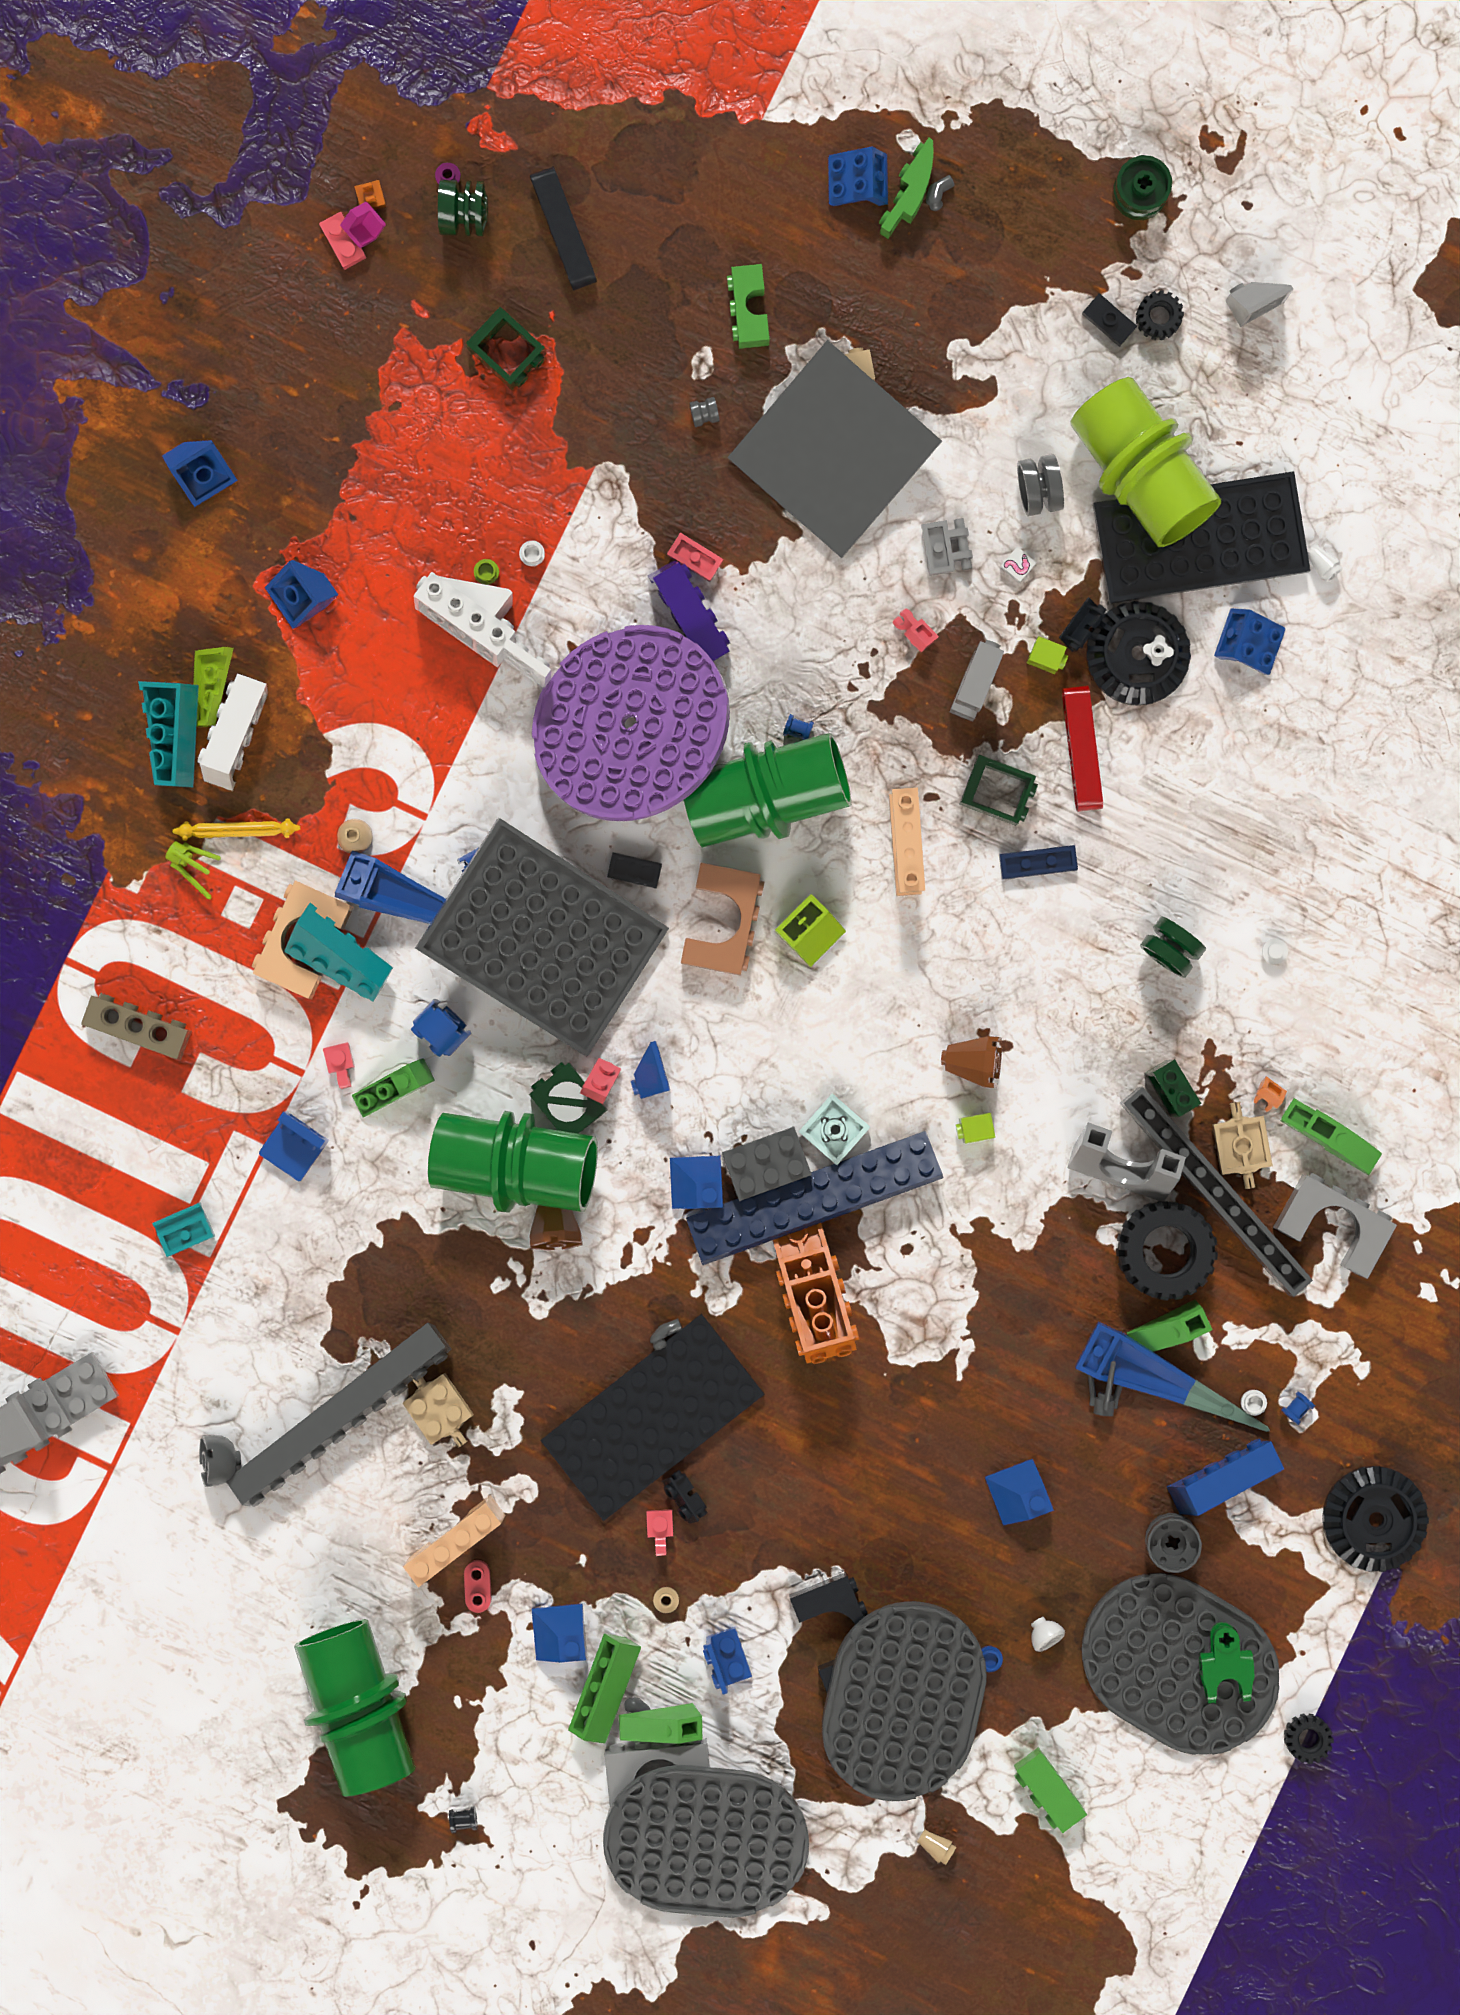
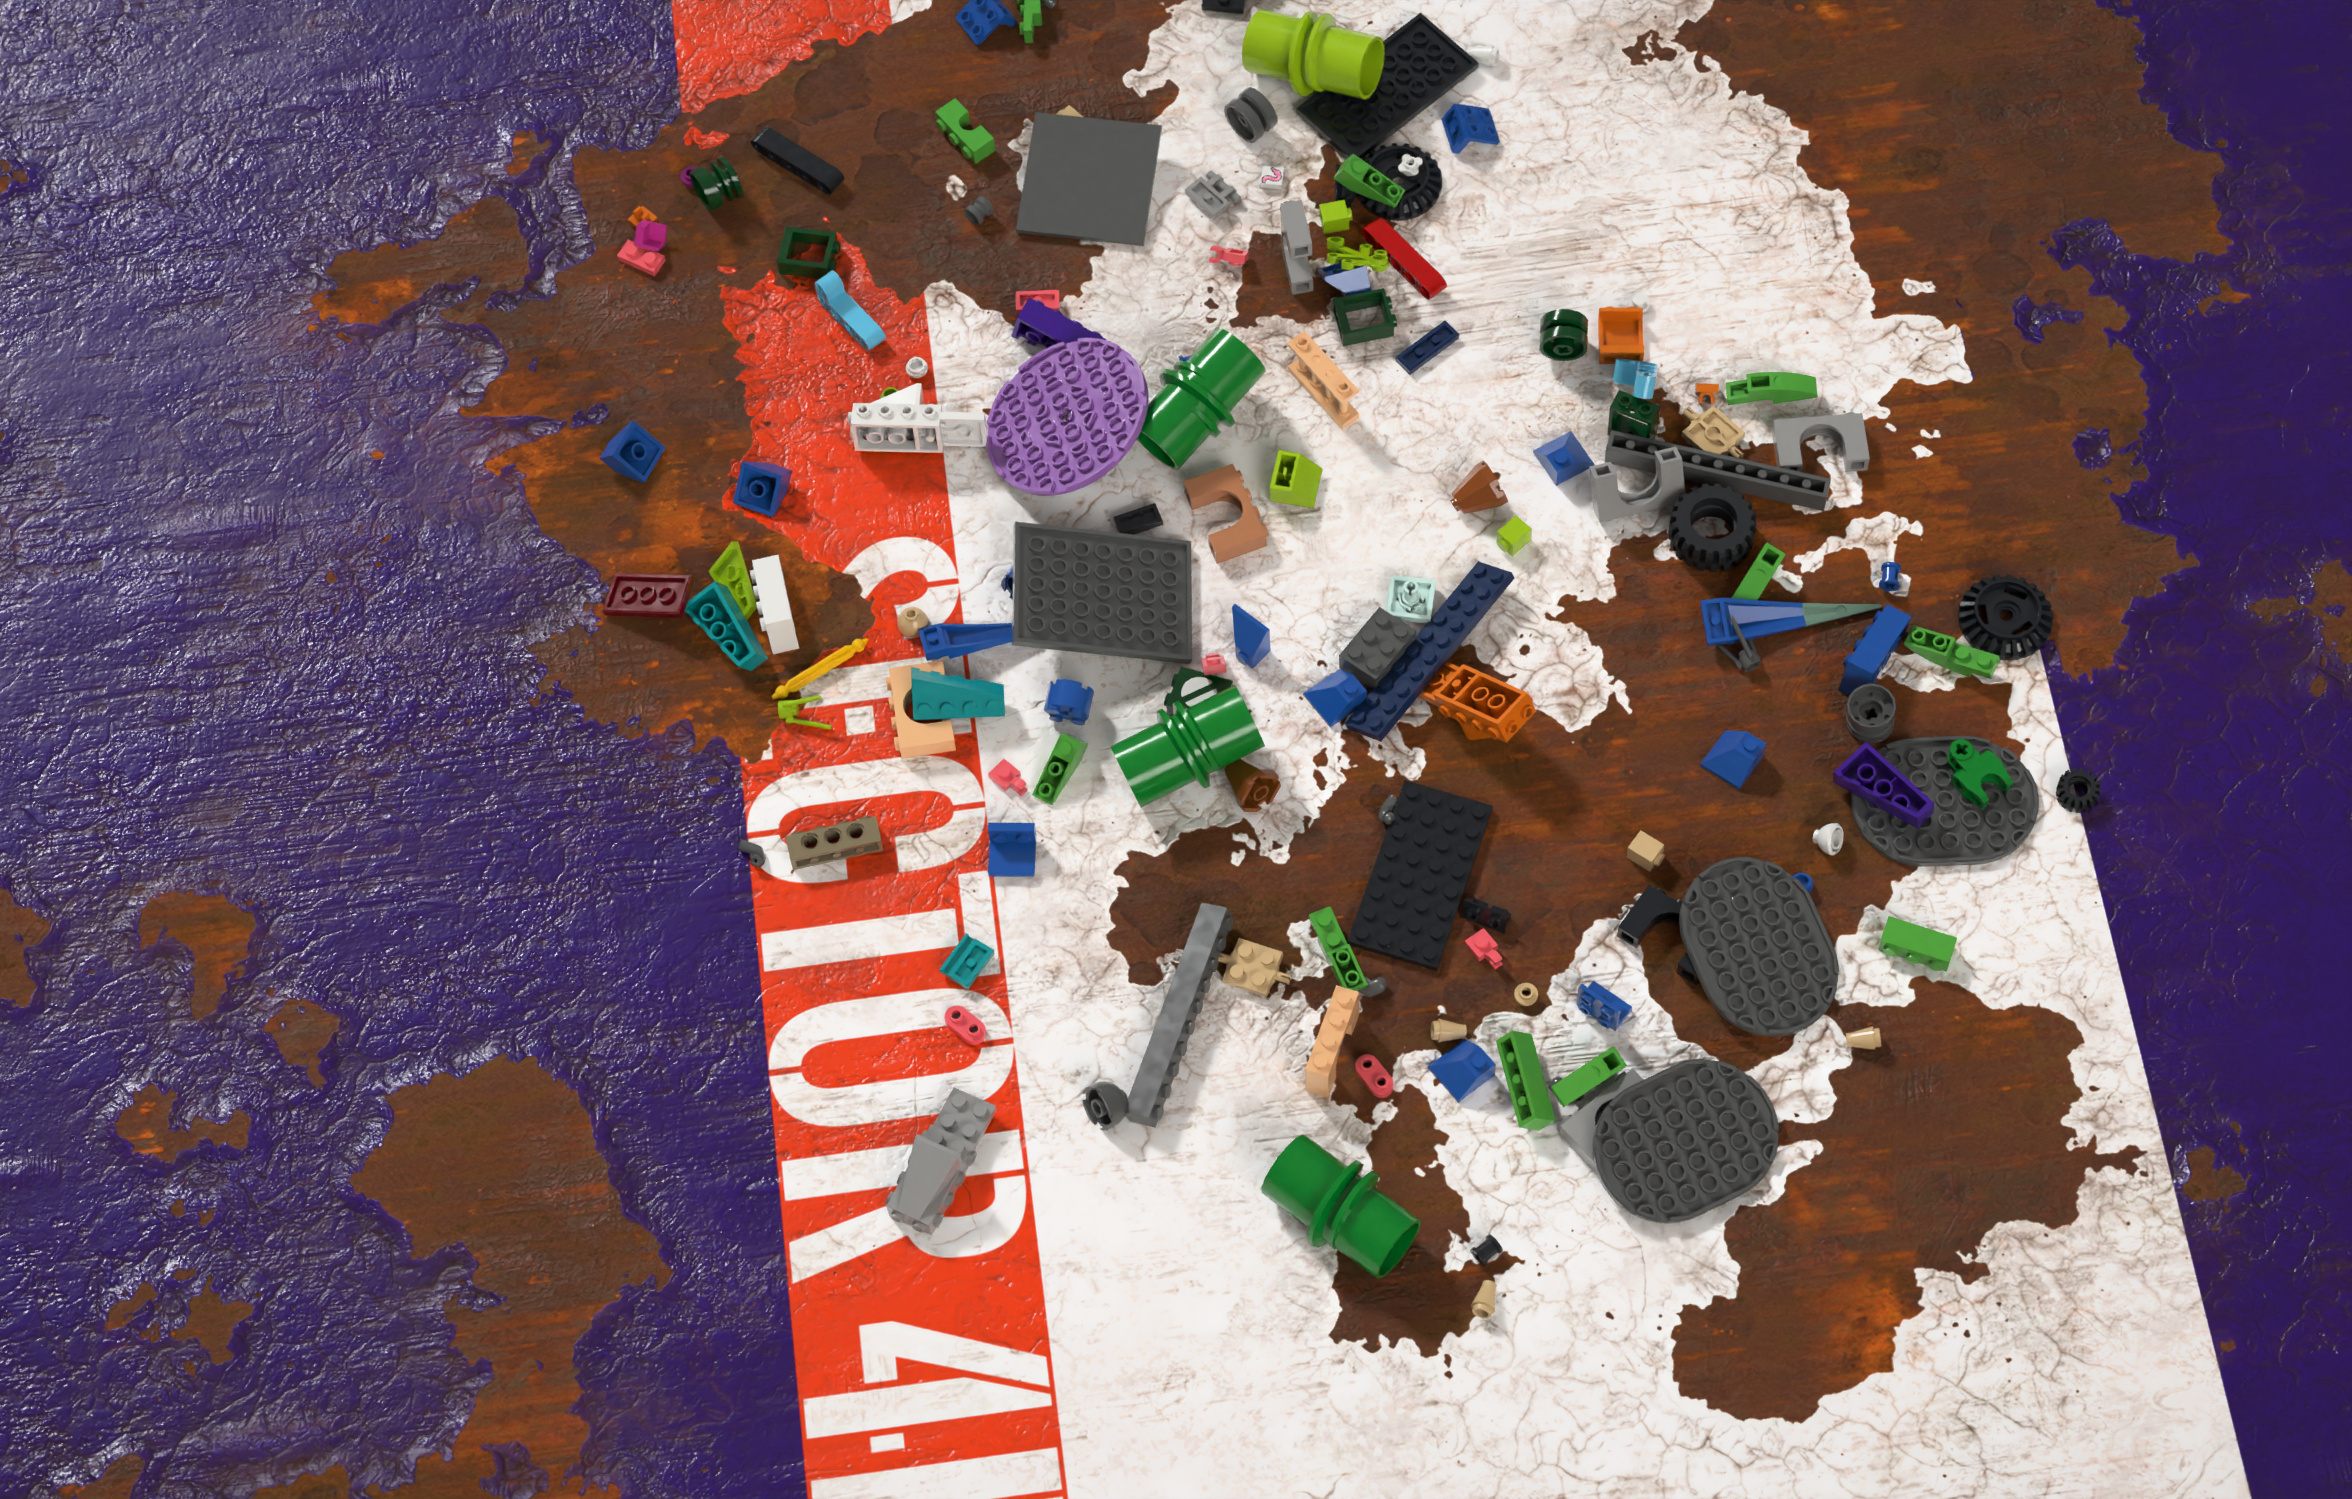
camera: 25 degrees left, 25 degrees down
white plate [1241,1390,1267,1416] -> none
none -> dark red plate [602,573,695,618]
none -> dark grey arm [738,839,766,867]
none -> medium azure beam [814,270,886,351]
none -> coral plate [945,1005,986,1045]
none -> bright green slope [1309,906,1368,991]
none -> slope [1316,262,1372,295]
none -> lime plant [1327,237,1390,272]
none -> bright green slope [1333,154,1405,208]
none -> dark grey arm [1357,977,1387,997]
none -> tan cone [1431,1019,1467,1042]
none -> tan cone [1471,1280,1497,1319]
none -> blue slope [1533,431,1594,486]
none -> orange panel [1598,306,1644,364]
none -> medium azure beam [1613,359,1658,399]
none -> tan brick [1627,830,1665,872]
none -> dark purple wedge [1833,742,1934,828]
none -> bright green slope [1904,625,2000,679]

